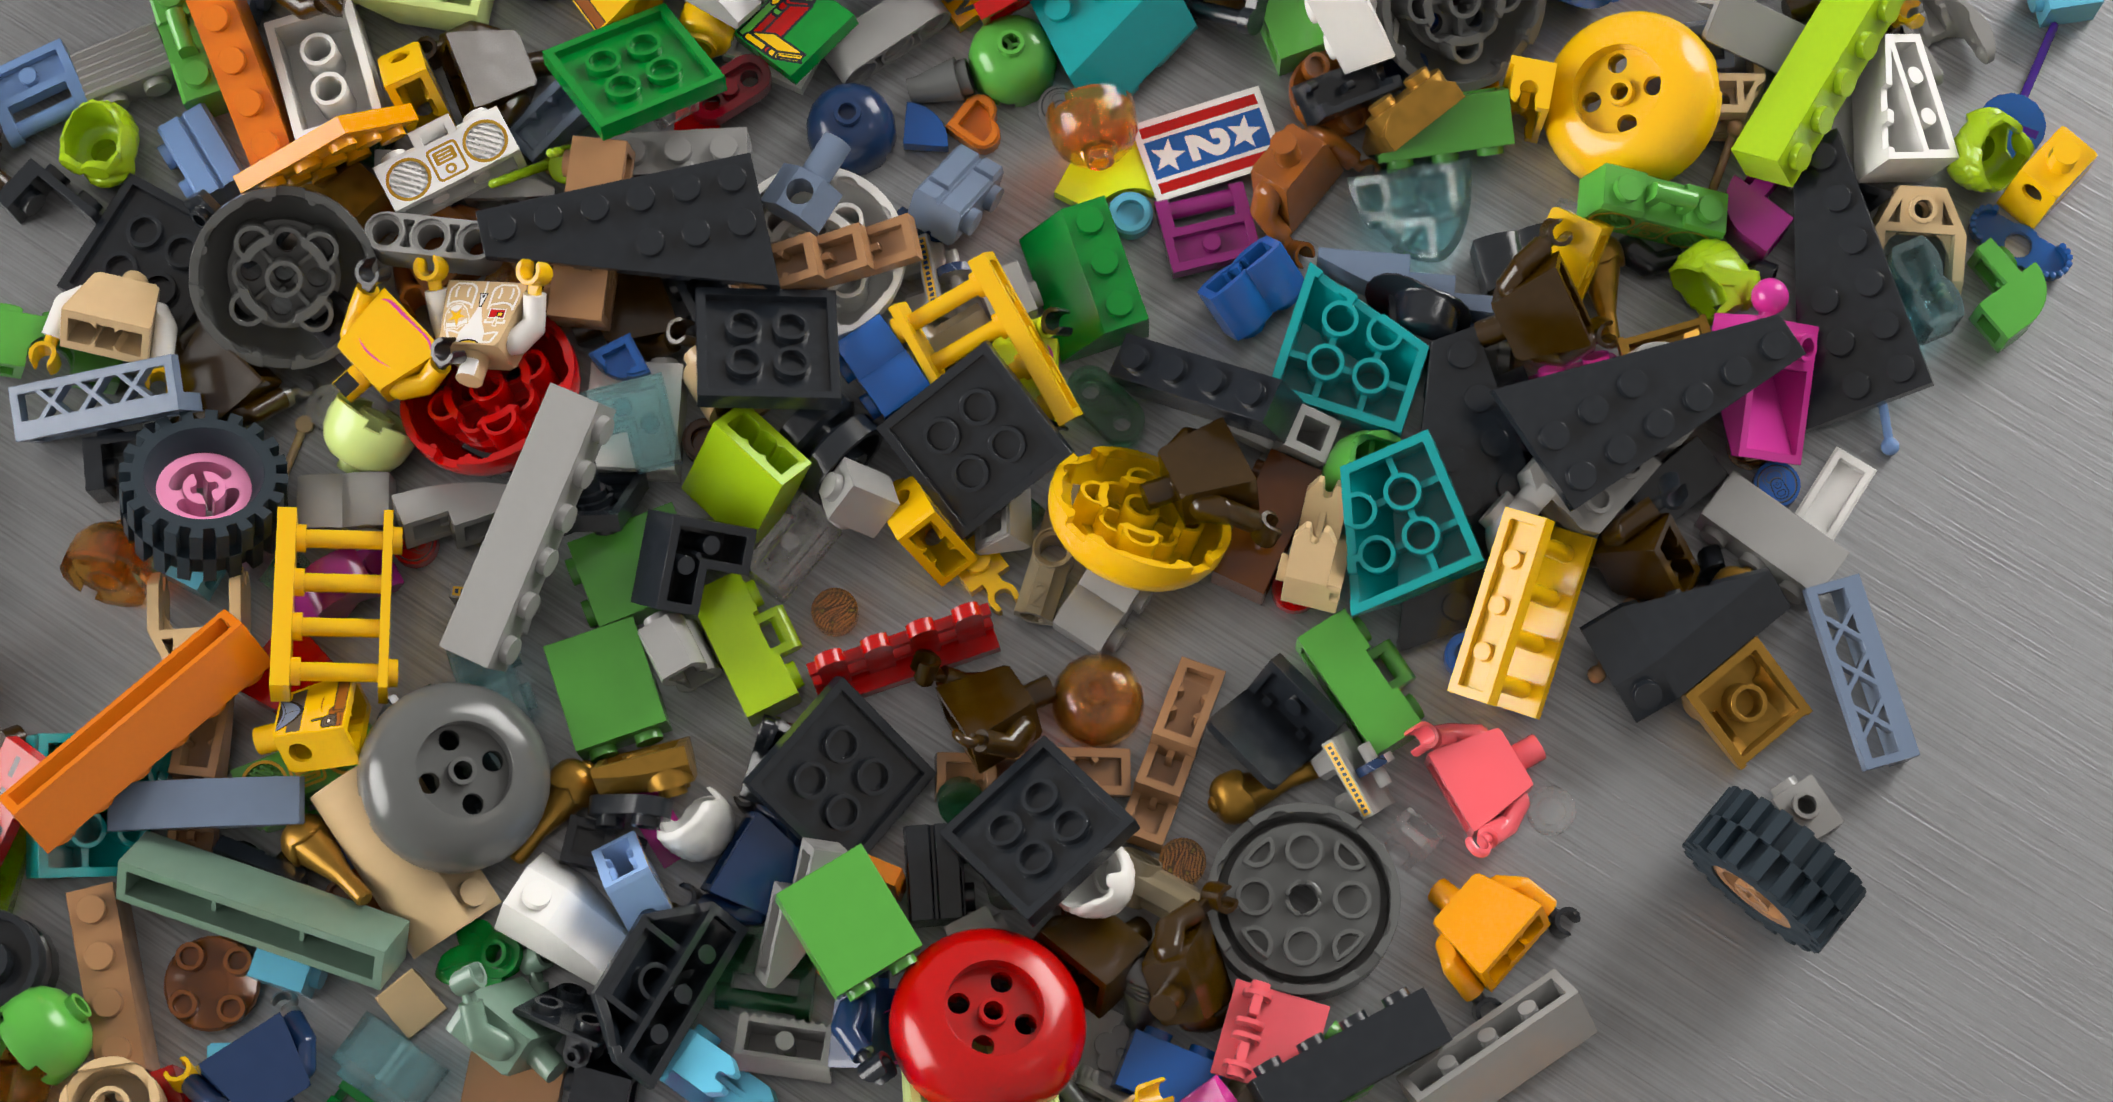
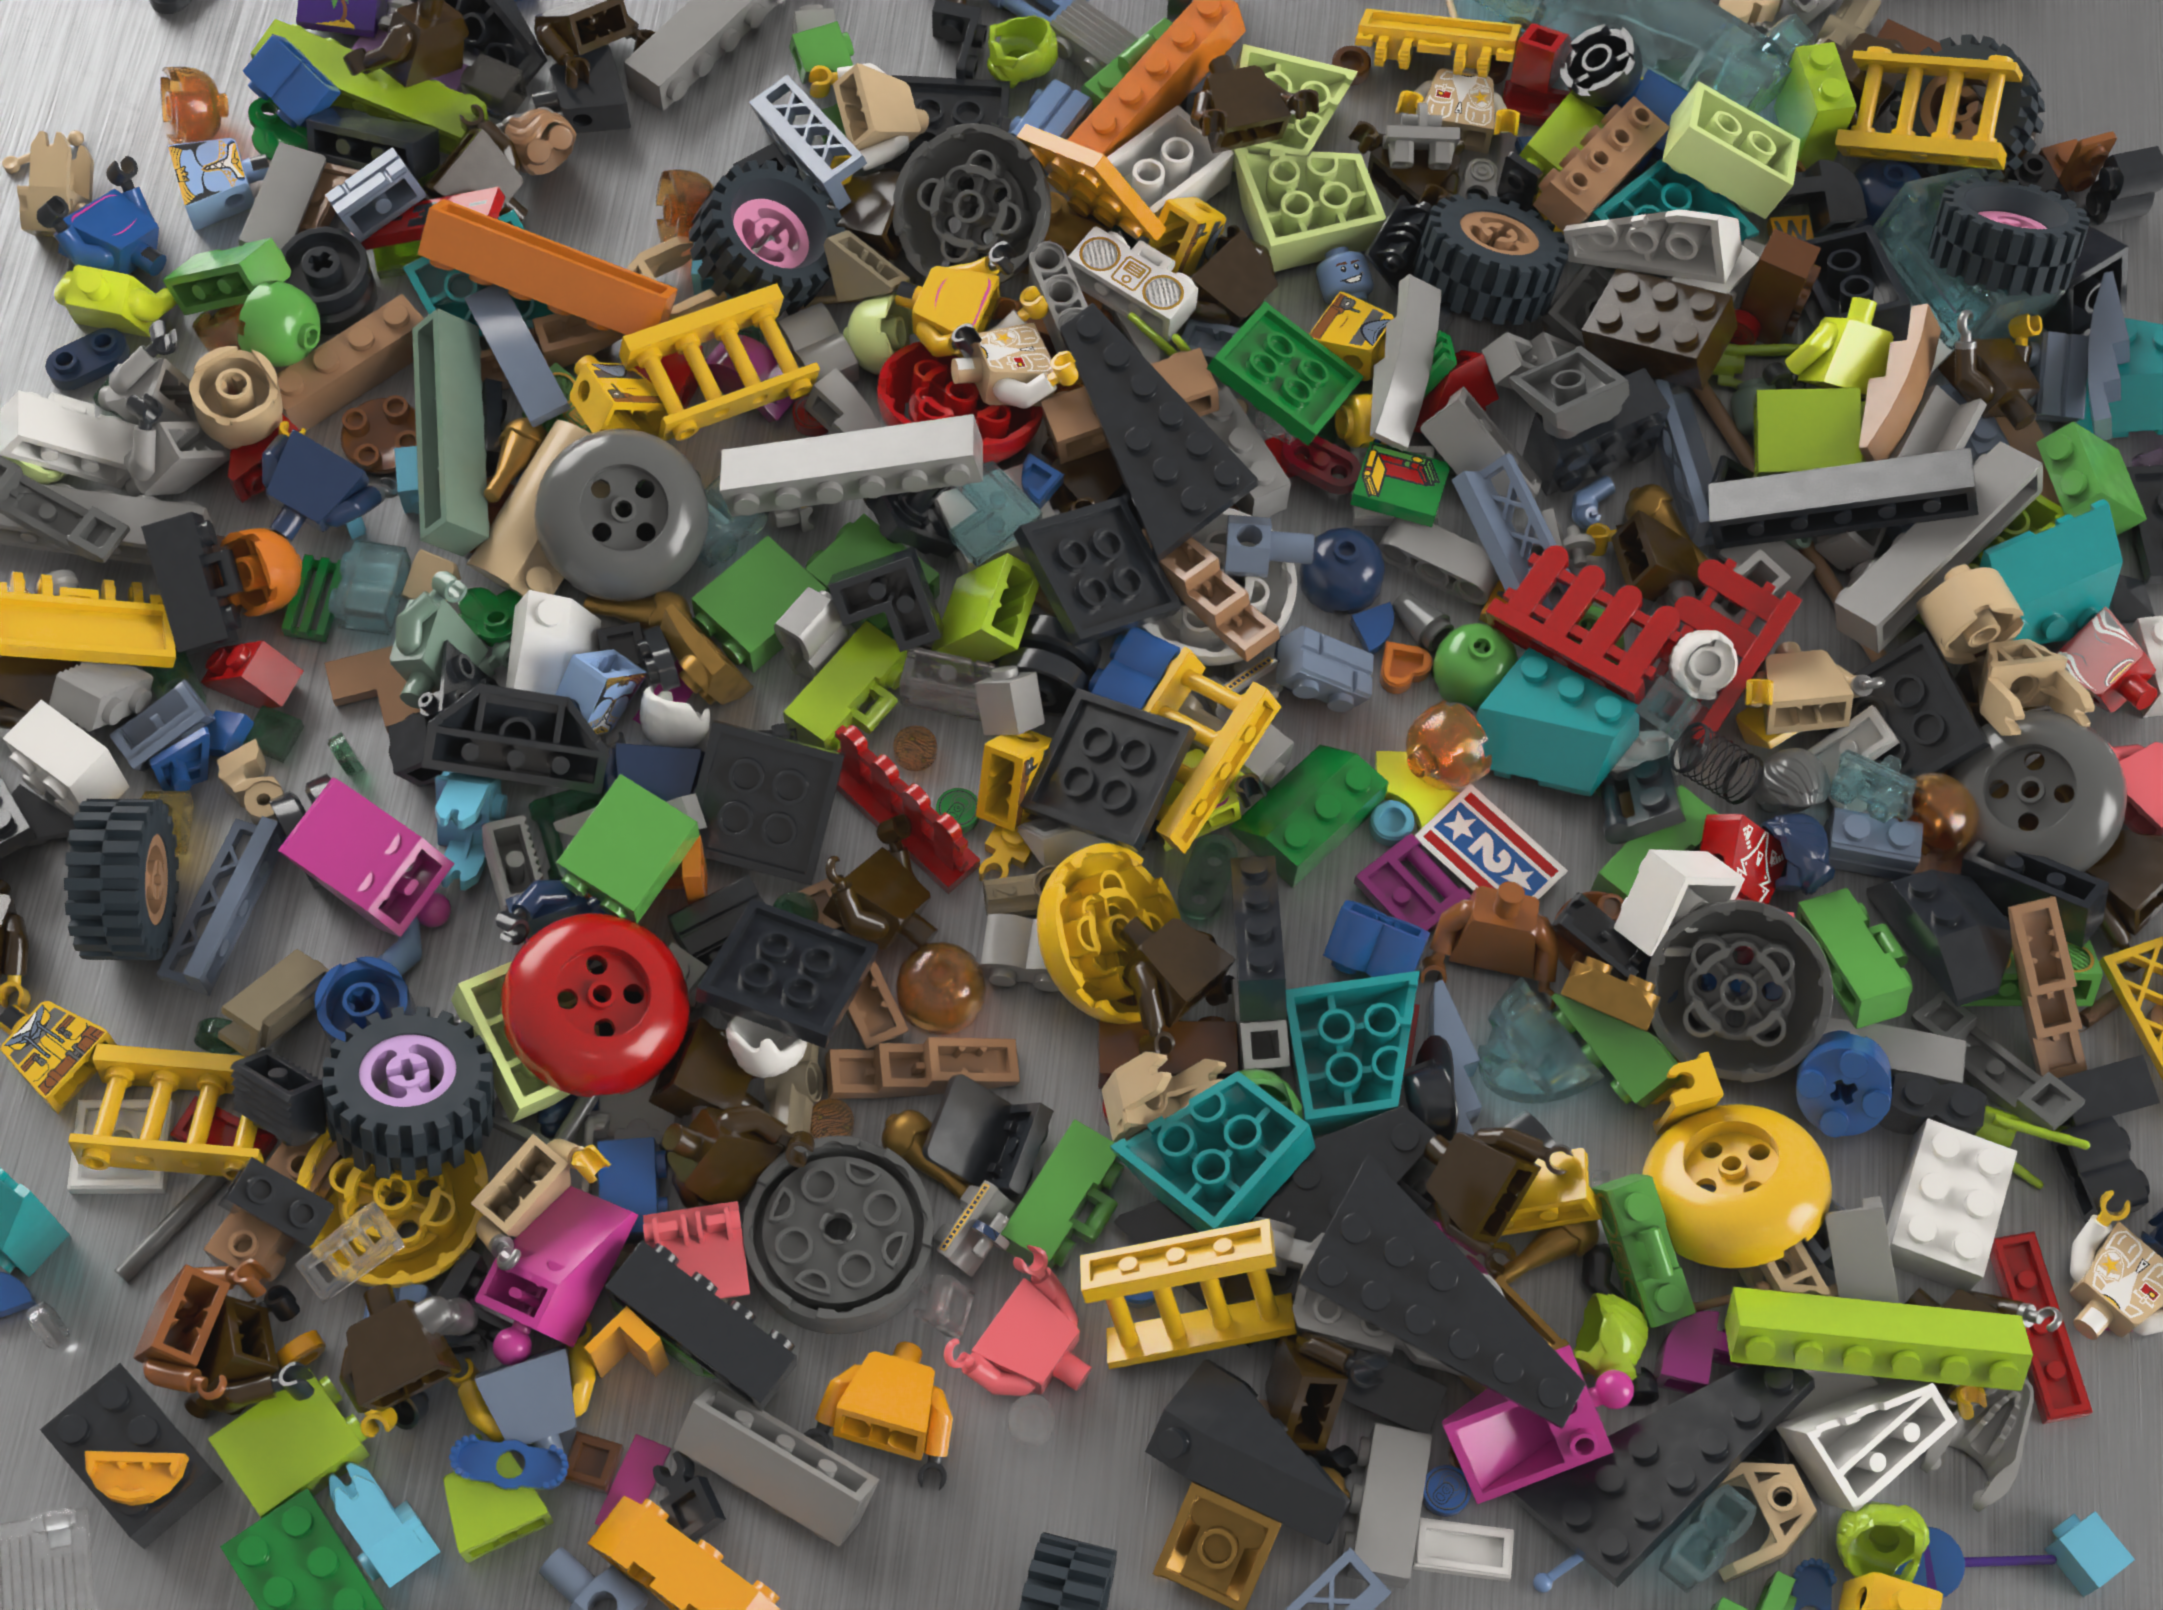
camera: 55 degrees right, 10 degrees down
none -> dark tan slope [823,230,911,302]
none -> green tile [936,788,980,834]

